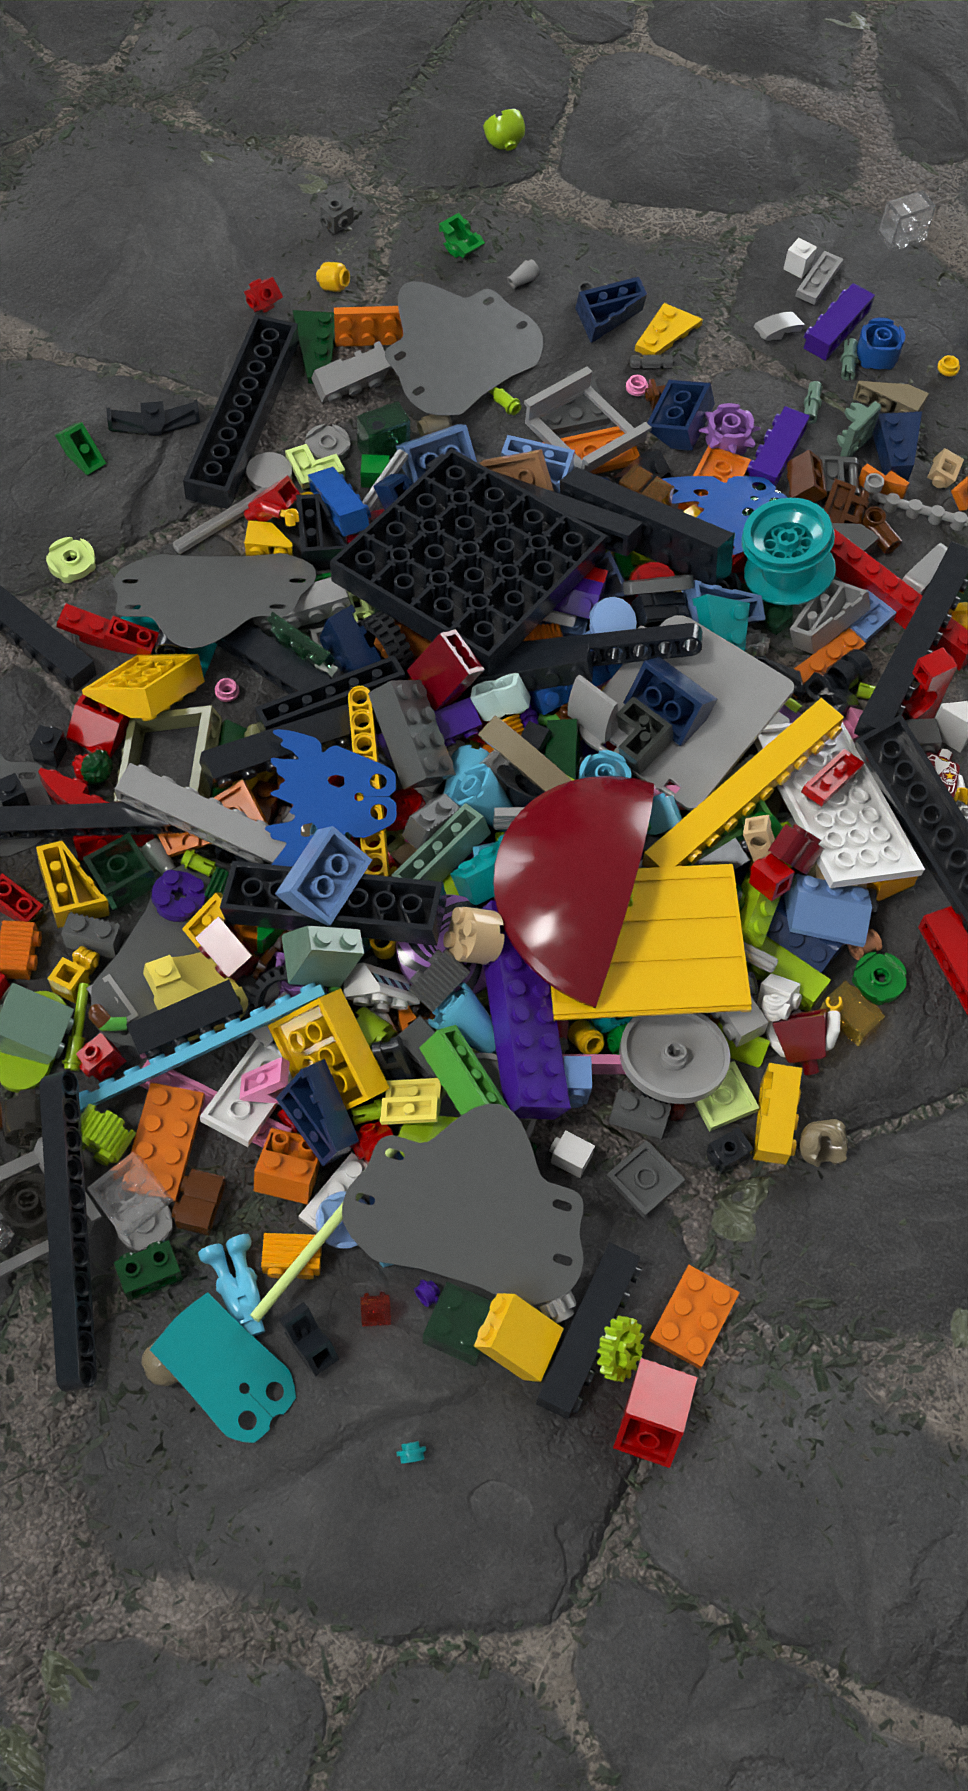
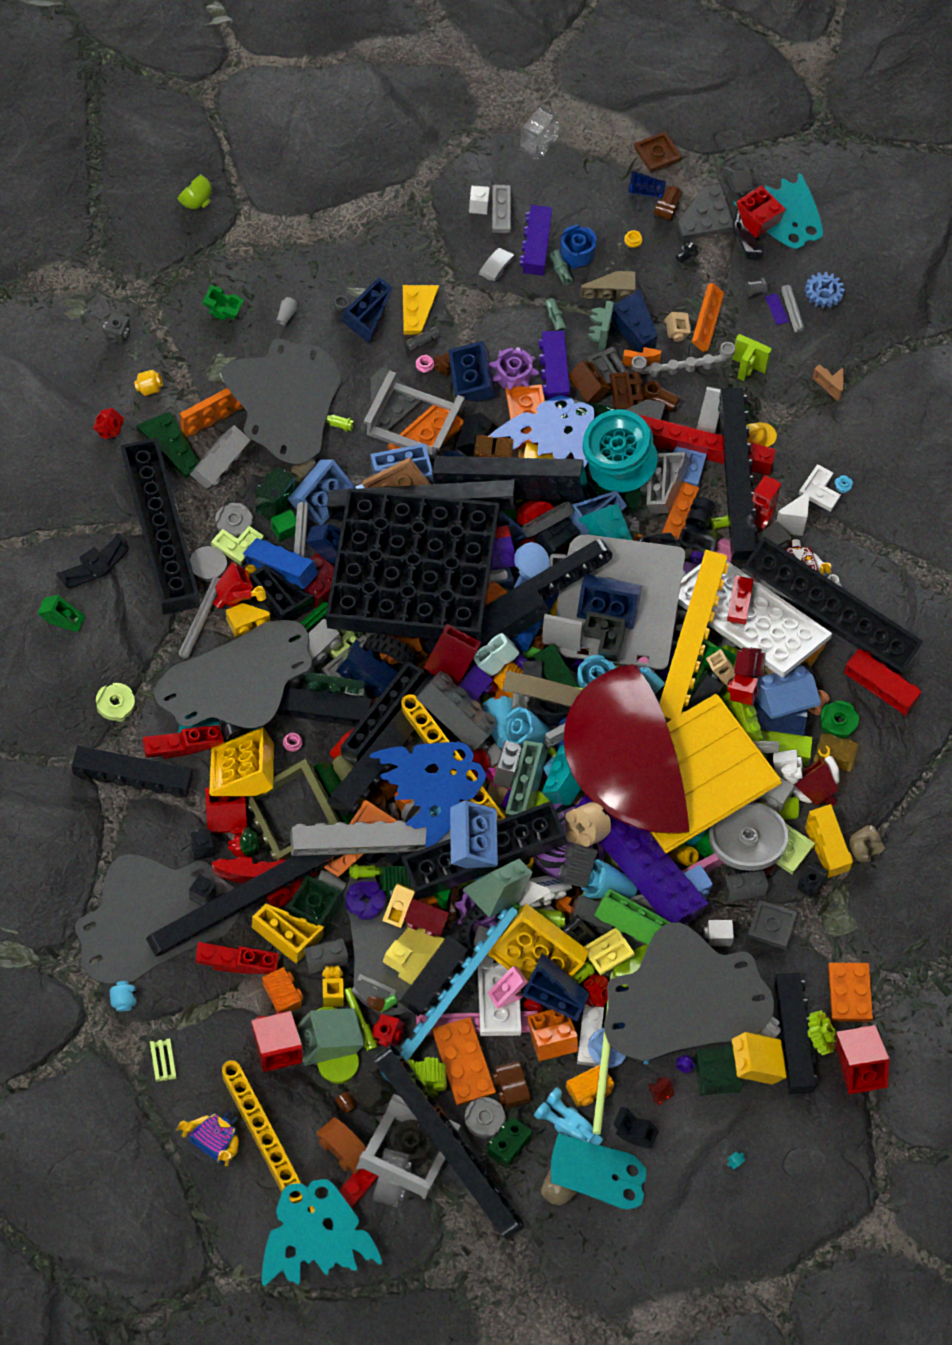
camera: 30 degrees left, 0 degrees up
clear brick [87,1152,174,1237] -> none

